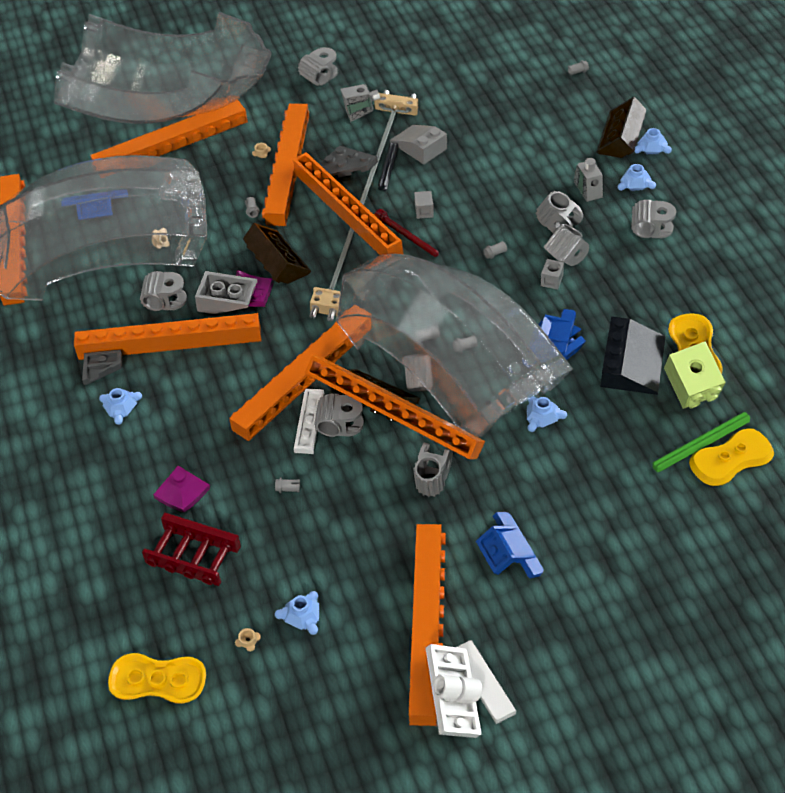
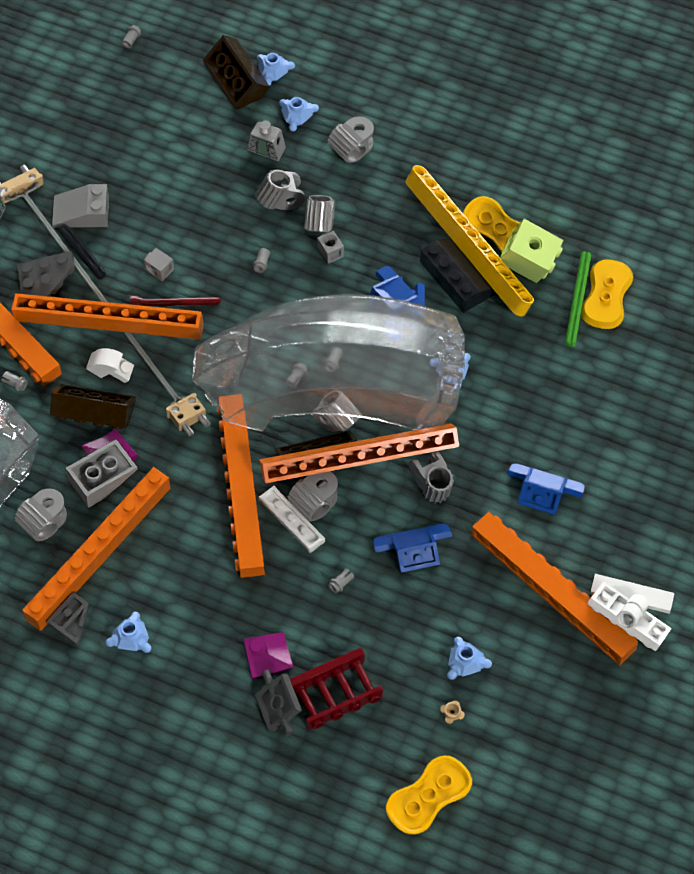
camera: 50 degrees left, 10 degrees up
none -> white brick [86,348,134,383]
none -> dark grey plate [255,670,302,736]
none -> blue plate [373,523,452,573]
none -> yellow beam [405,165,534,317]

